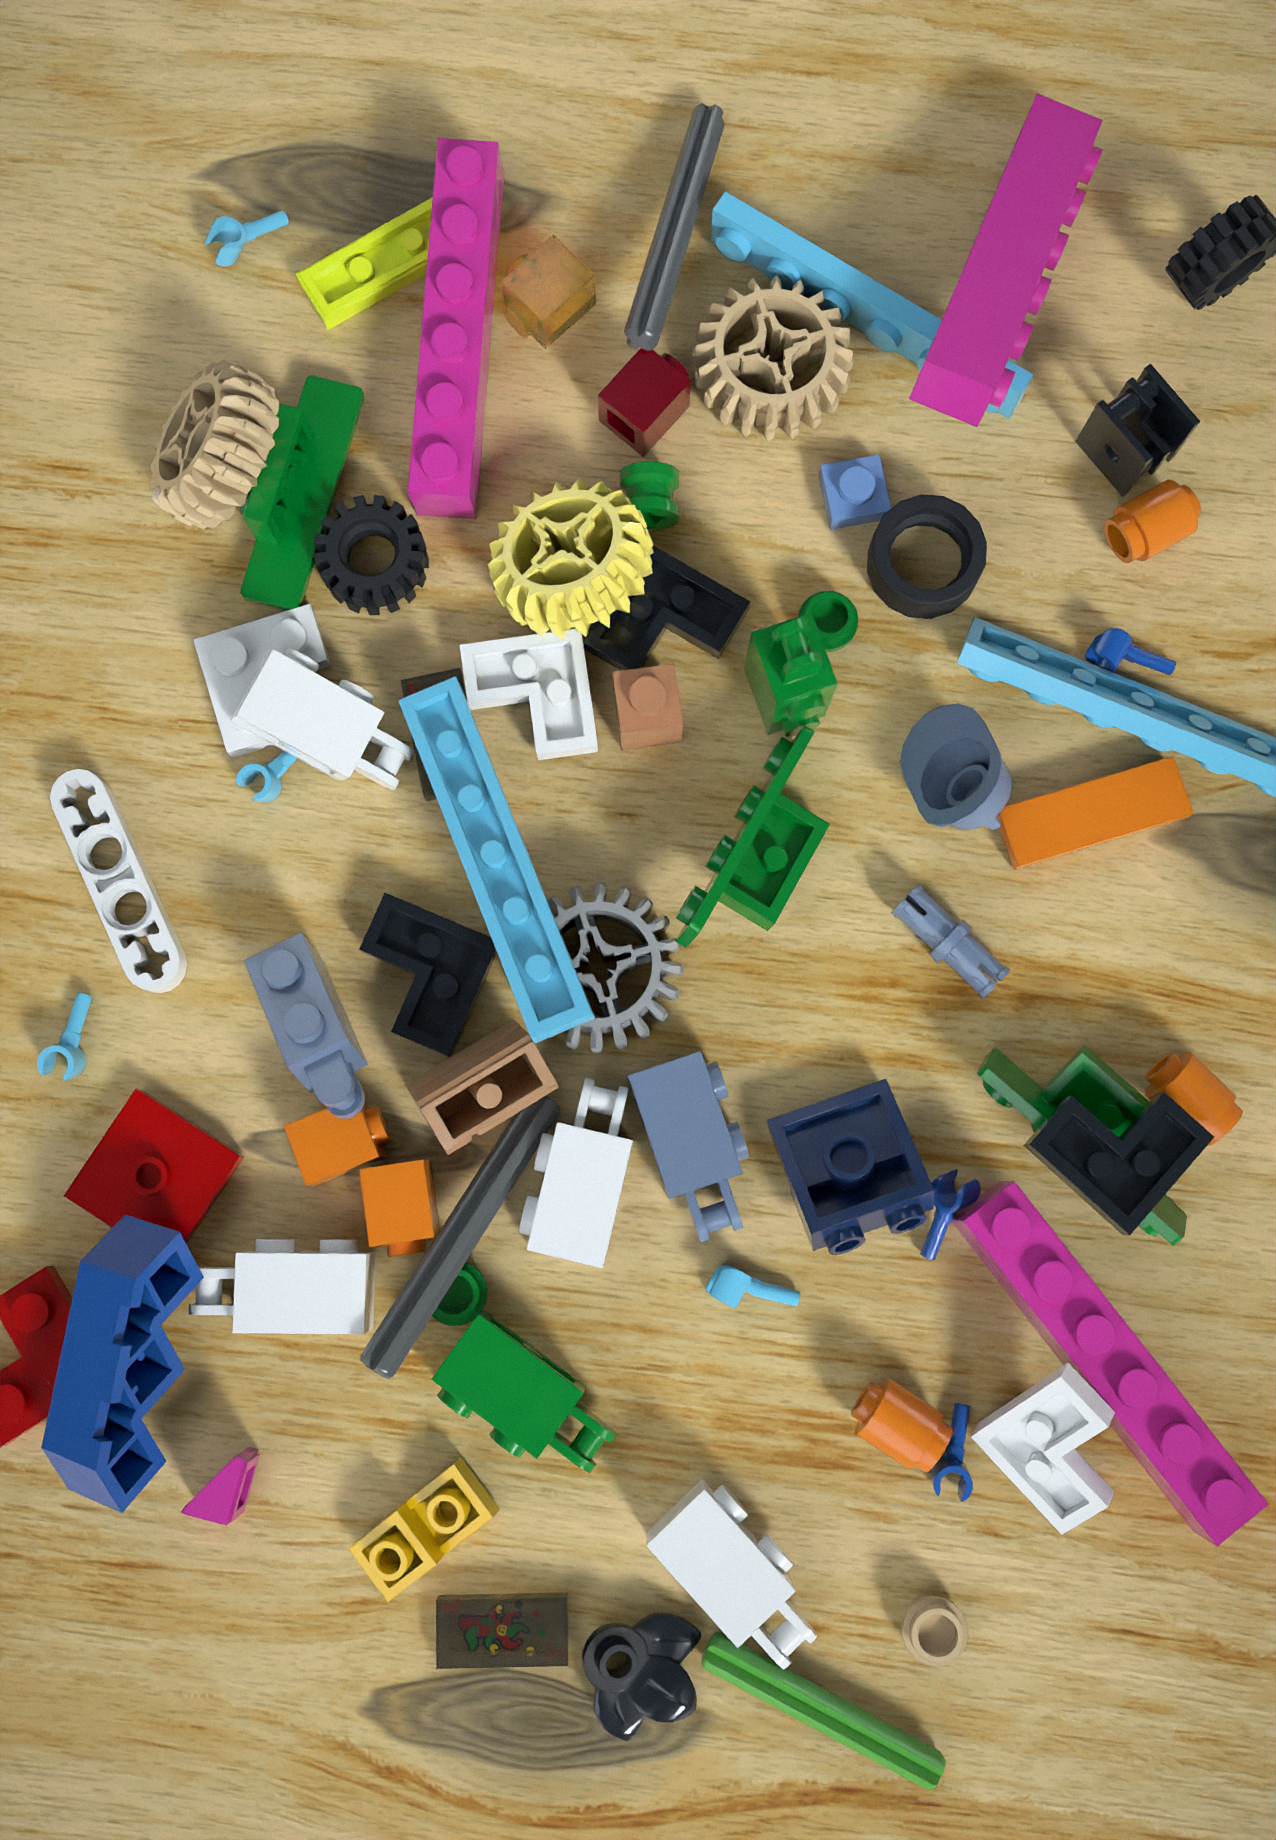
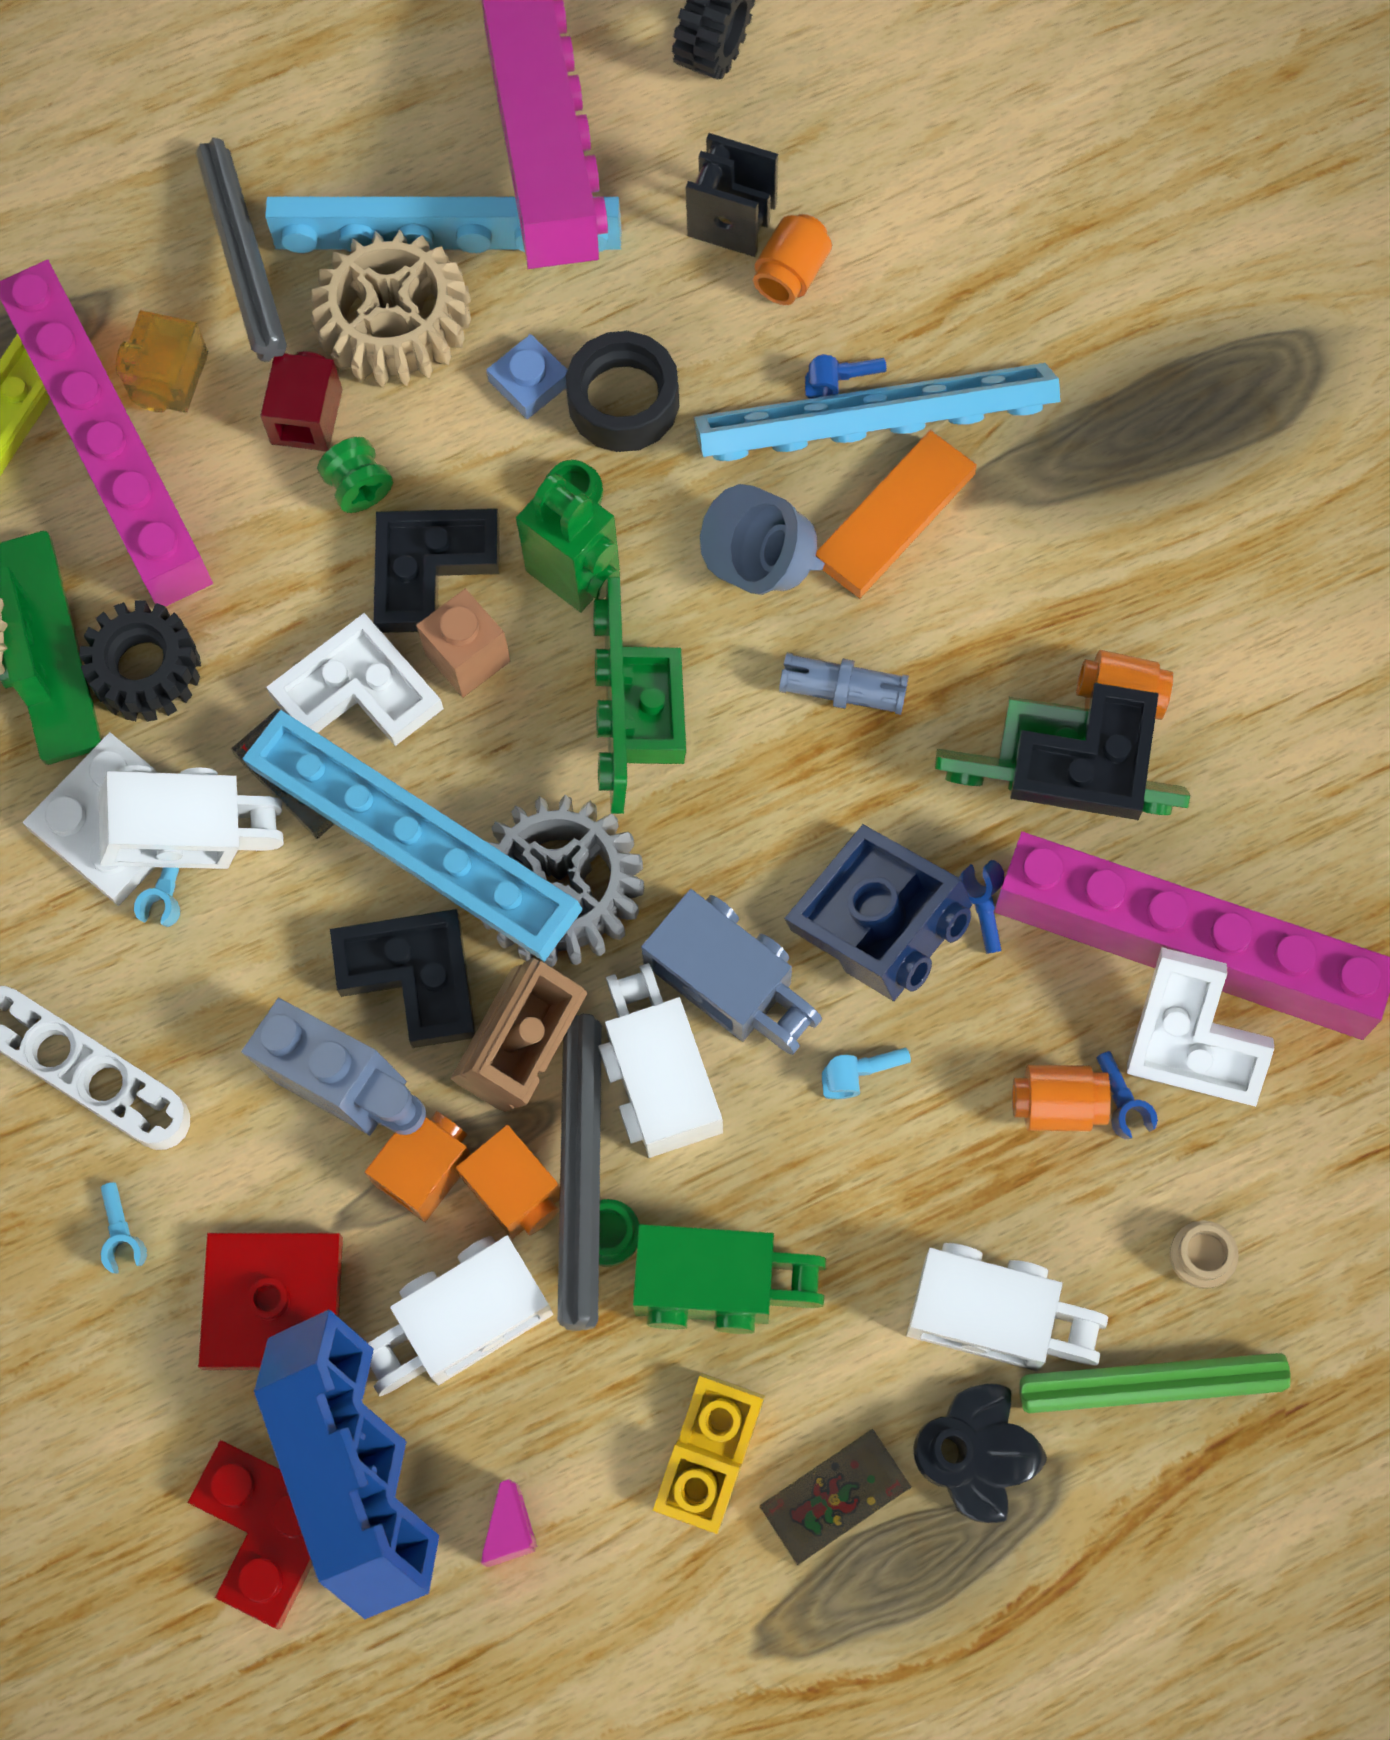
camera: 30 degrees left, 10 degrees down
light yellow gear [487,478,654,640] -> none

